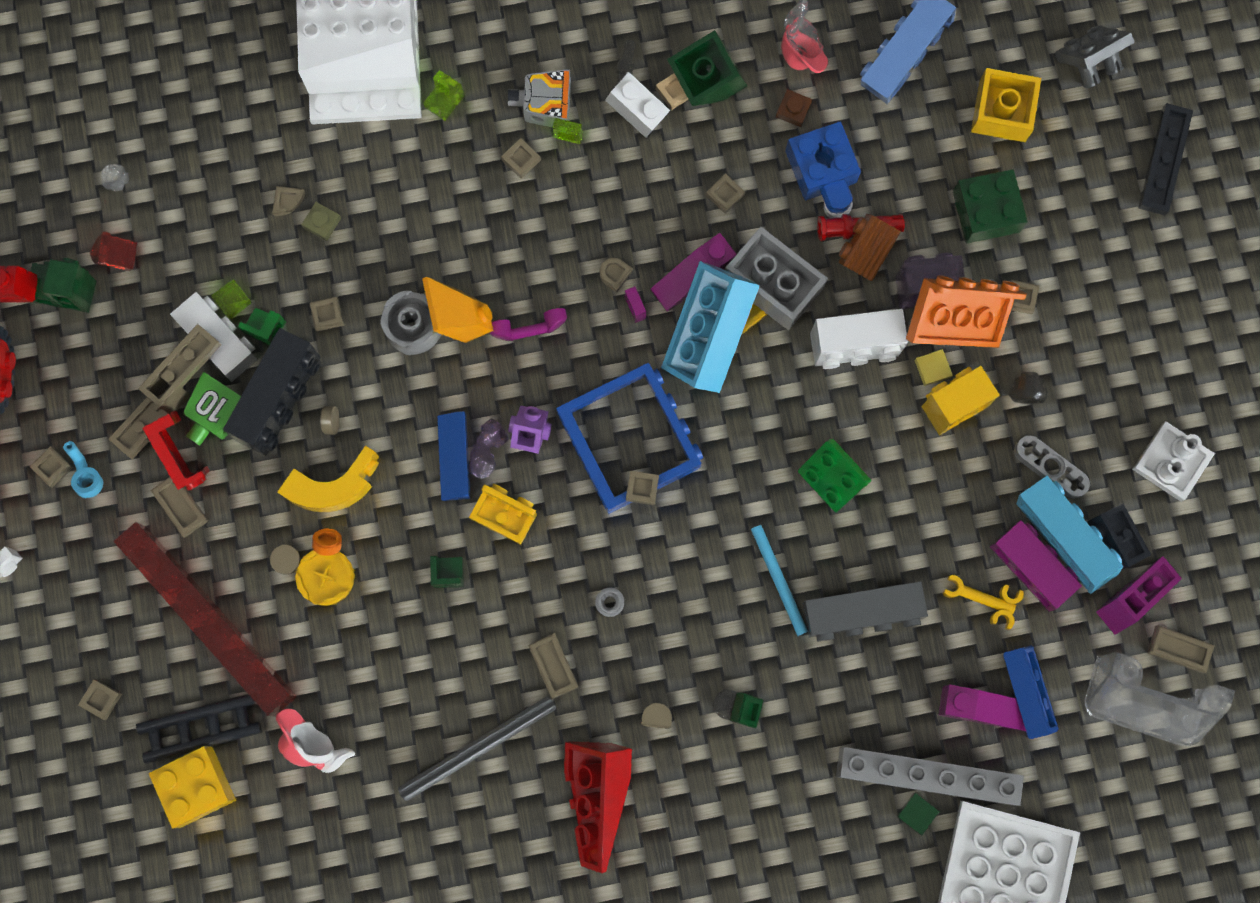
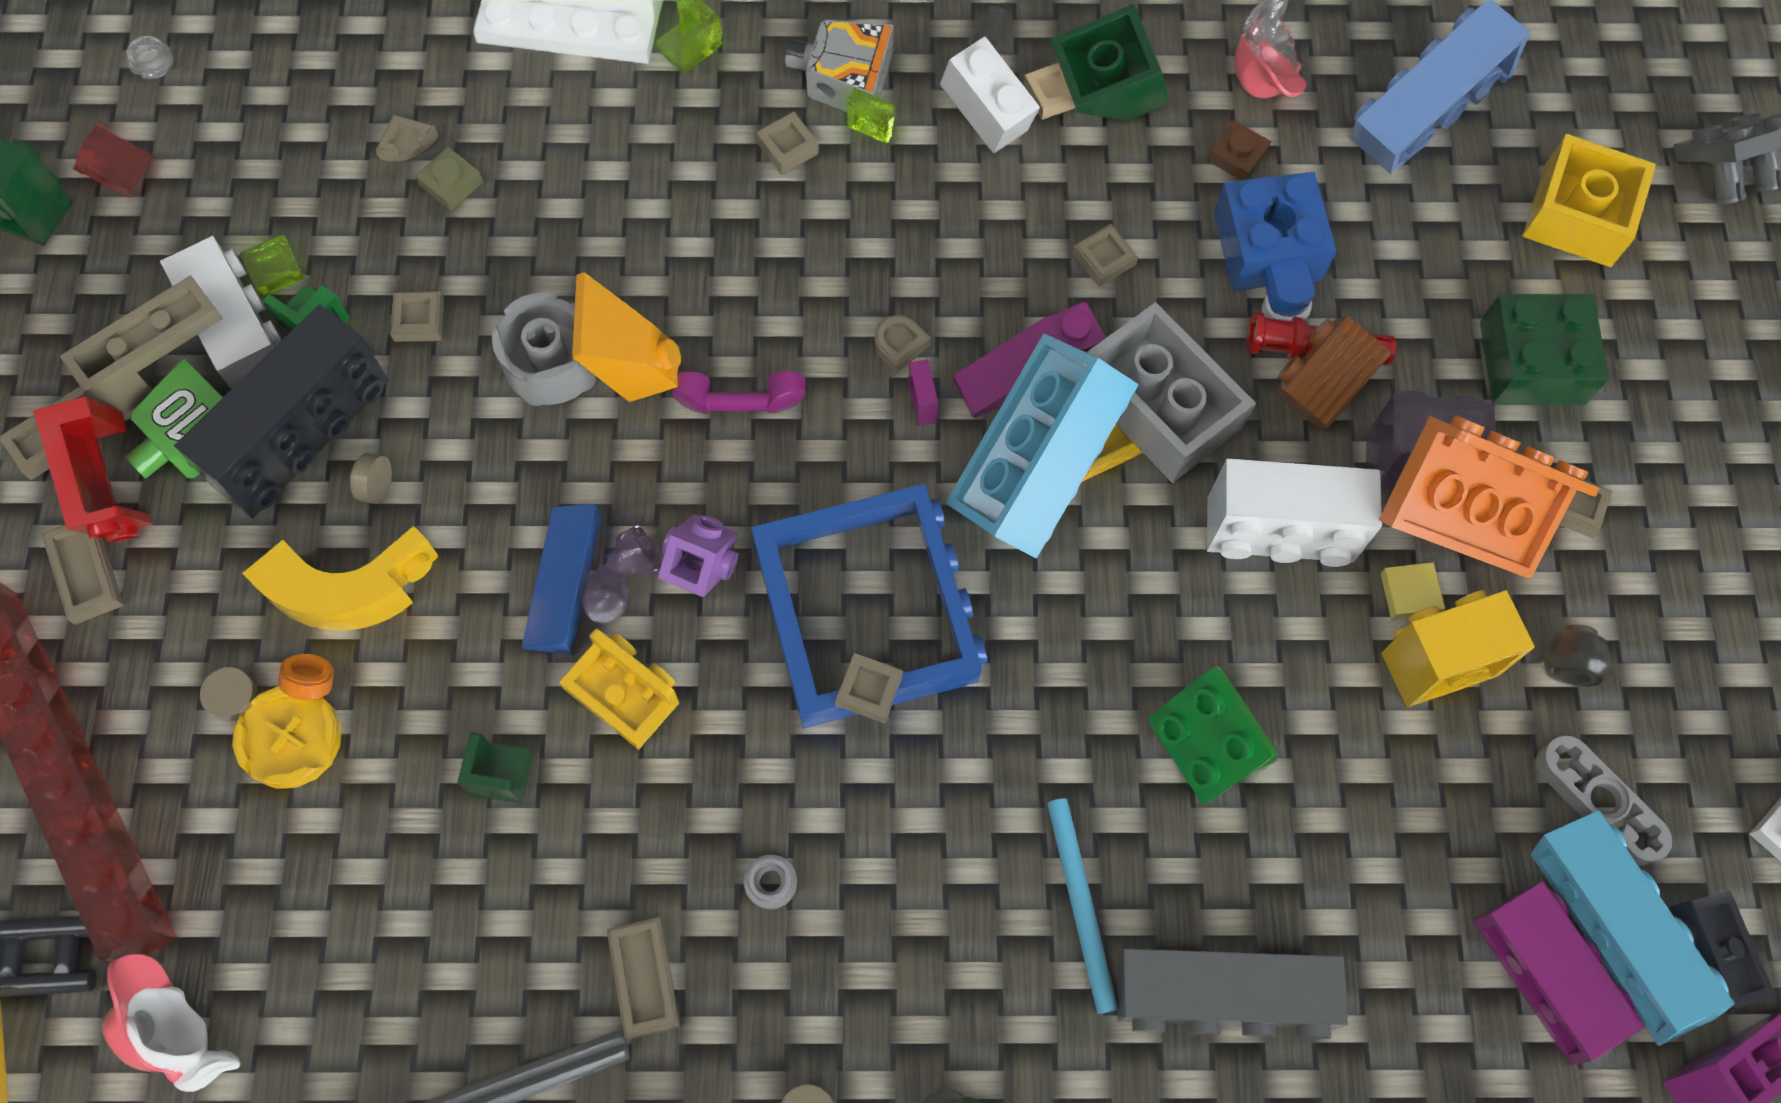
camera: 10 degrees right, 10 degrees down
yellow bar [942,575,1024,630] -> none

